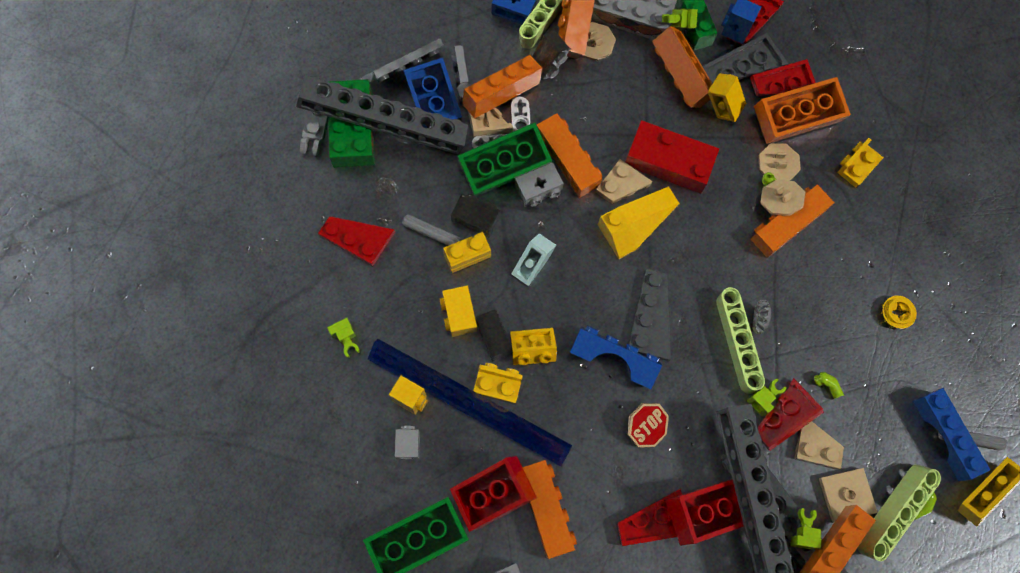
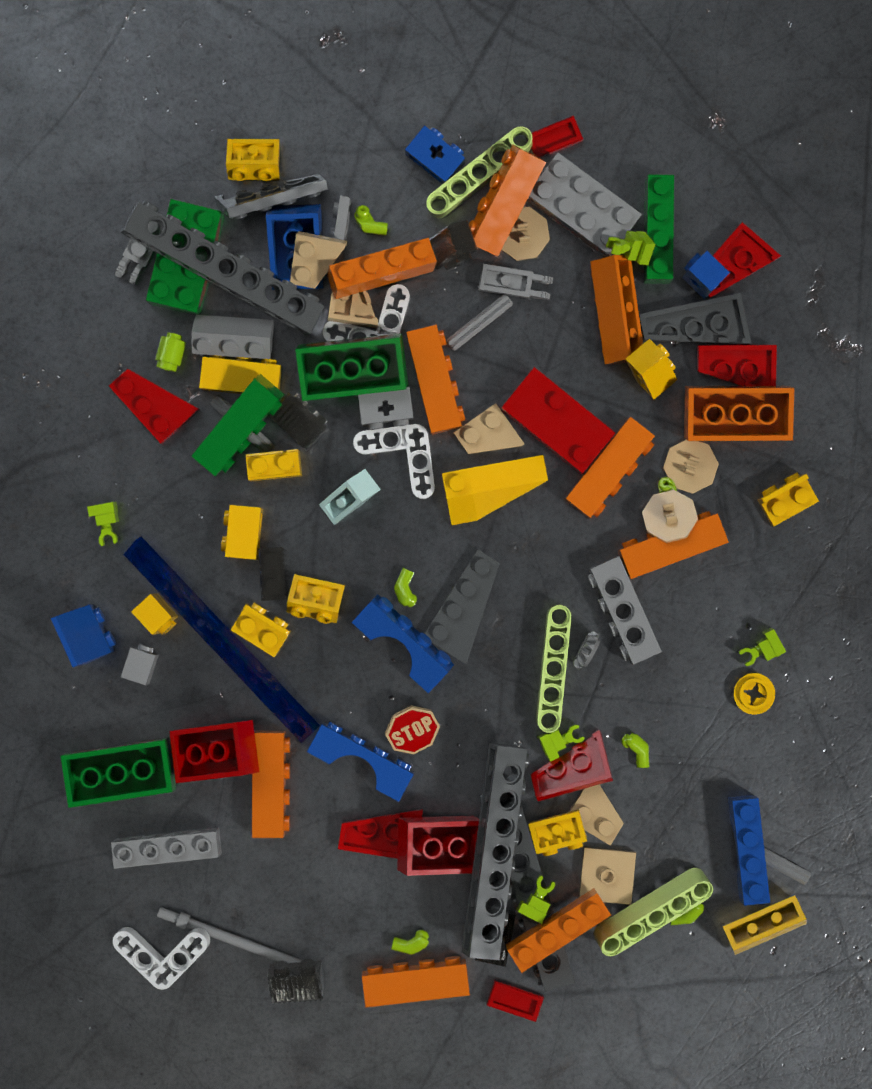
camera: 25 degrees right, 15 degrees up
none -> blue slope [51,604,116,667]
none -> lime brick [155,332,186,372]
none -> light grey brick [191,315,274,359]
none -> green brick [192,374,285,476]
none -> yellow brick [199,355,282,394]
none -> yellow bracket [226,139,280,181]
none -> tan wing [290,231,347,289]
none -> blue arch [307,721,414,802]
none -> white beam [353,424,435,499]
none -> lime arm [354,205,388,236]
none -> lime arm [394,568,417,607]
none -> light grey axle [447,294,513,351]
none -> light grey hinge [478,264,553,300]
none -> yellow bracket [528,810,587,856]
none -> orange brick [564,417,655,519]
none -> light grey brick [587,556,662,665]
none -> lime piece [738,628,786,666]

